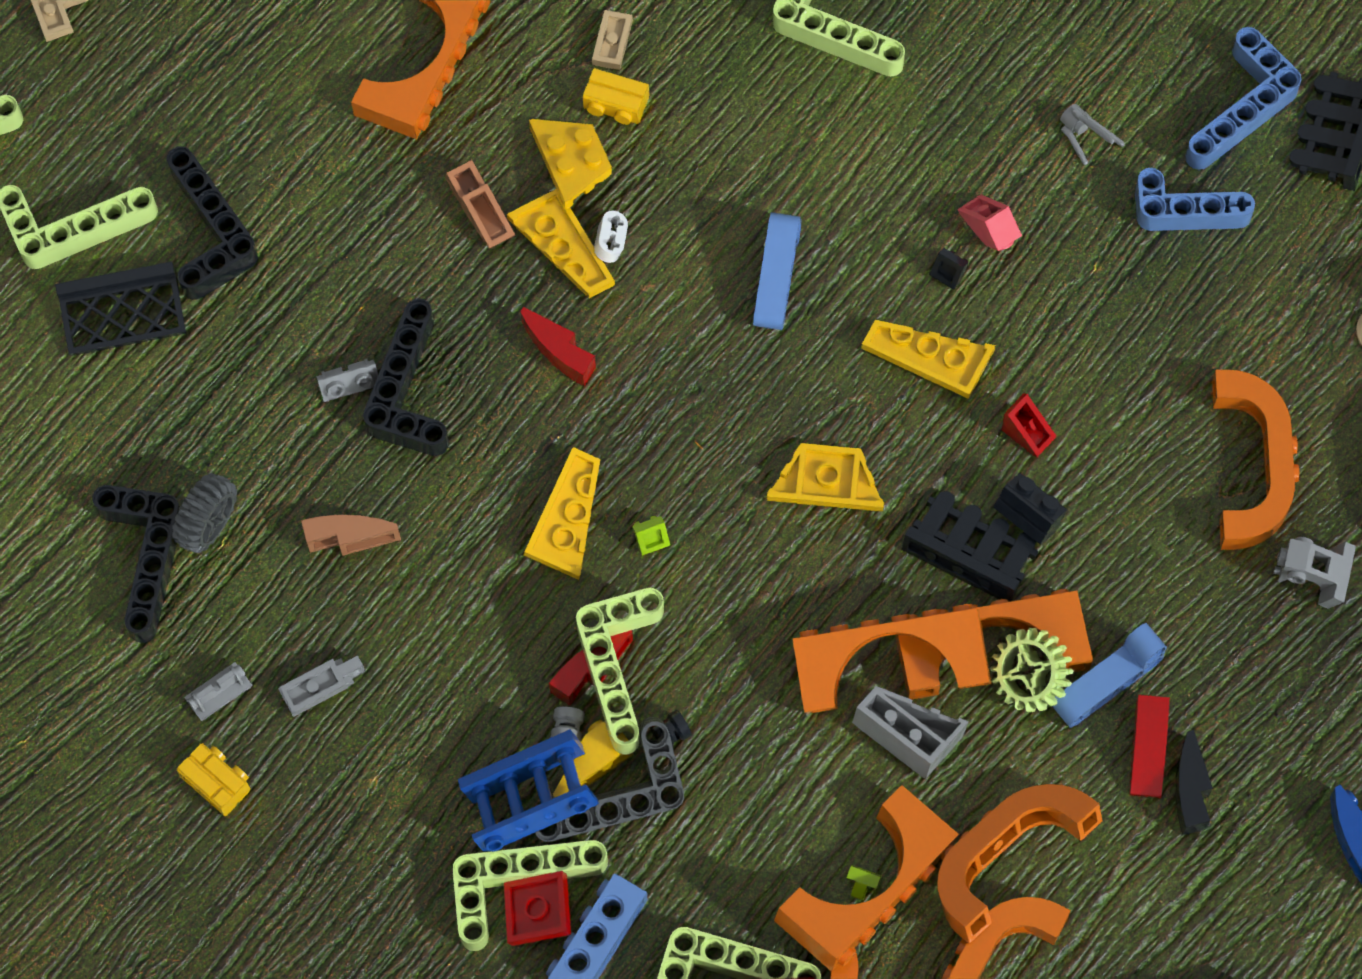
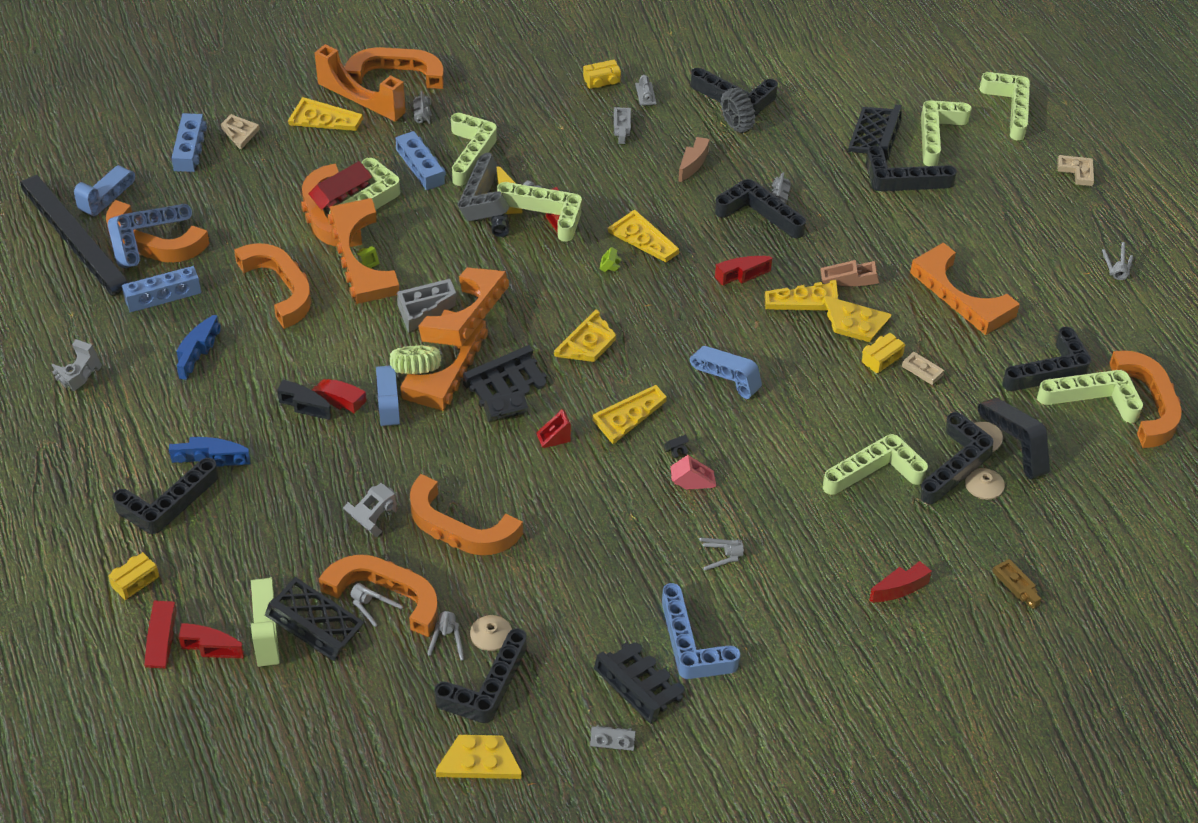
camera: 115 degrees right, 20 degrees down
blue fence [458,729,599,852] -> none
red plate [504,871,571,946] -> none
white beam [594,211,628,263] -> none
orange arch [937,784,1103,944] -> none
medium blue beam [1135,168,1255,231] -> none

